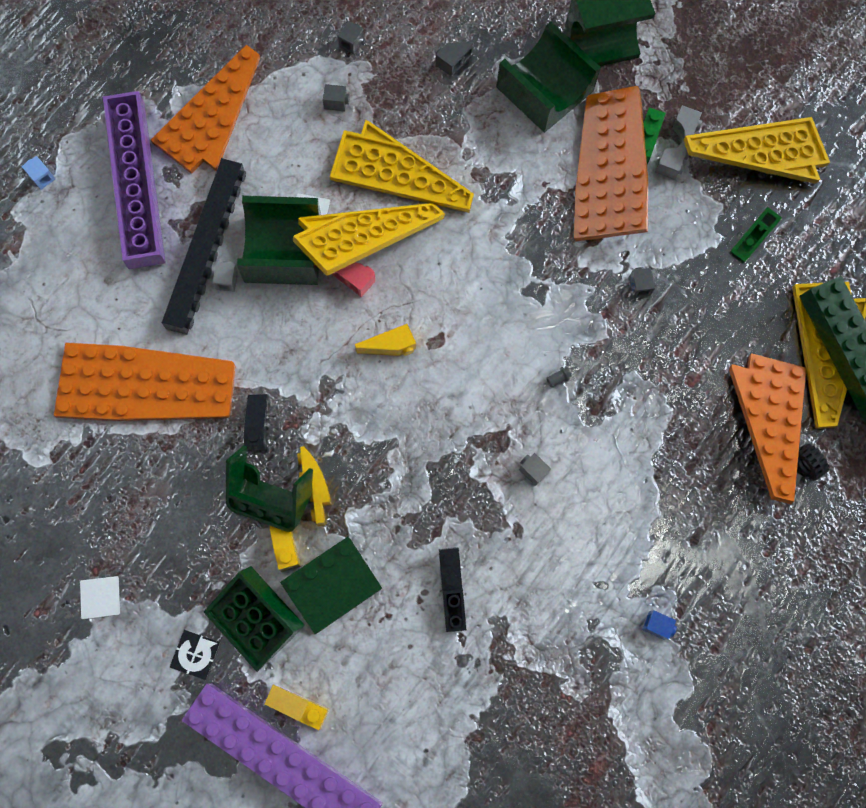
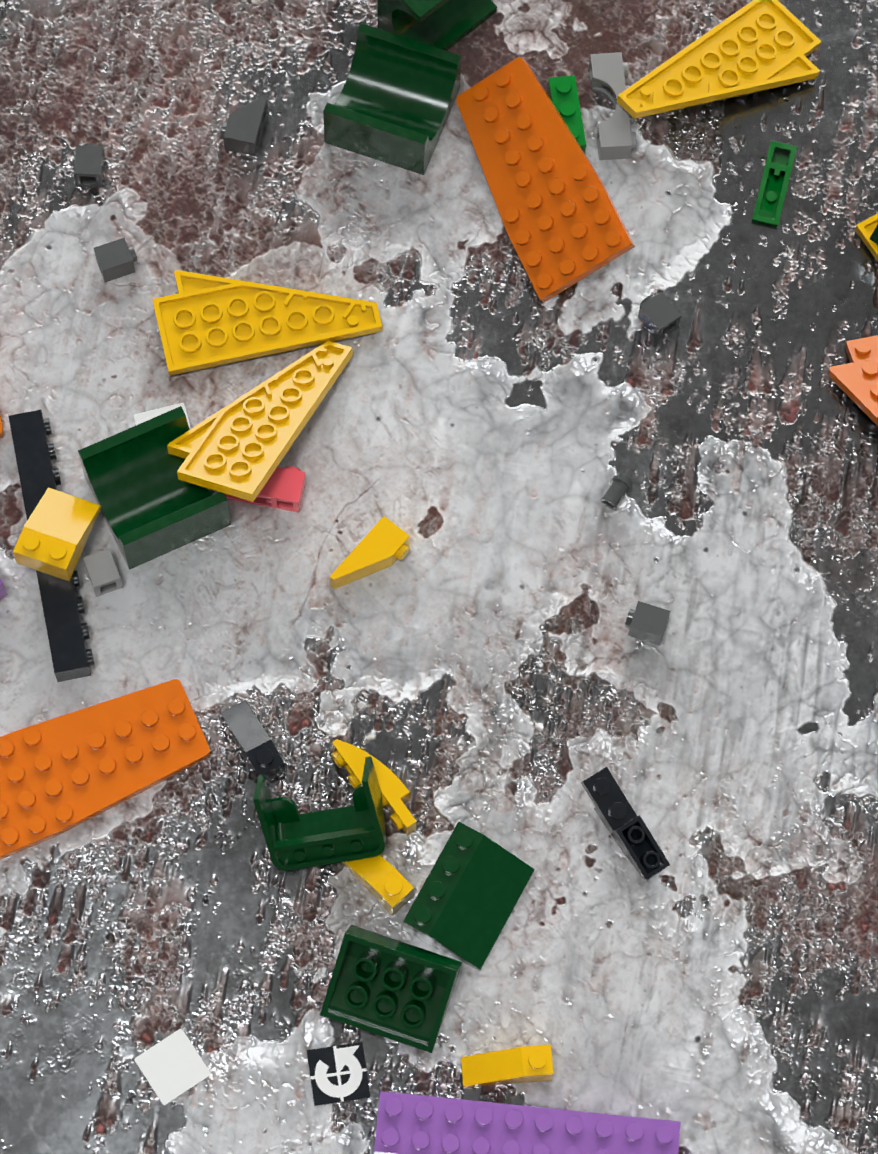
camera: 25 degrees left, 5 degrees down
none -> yellow slope [13,488,101,582]

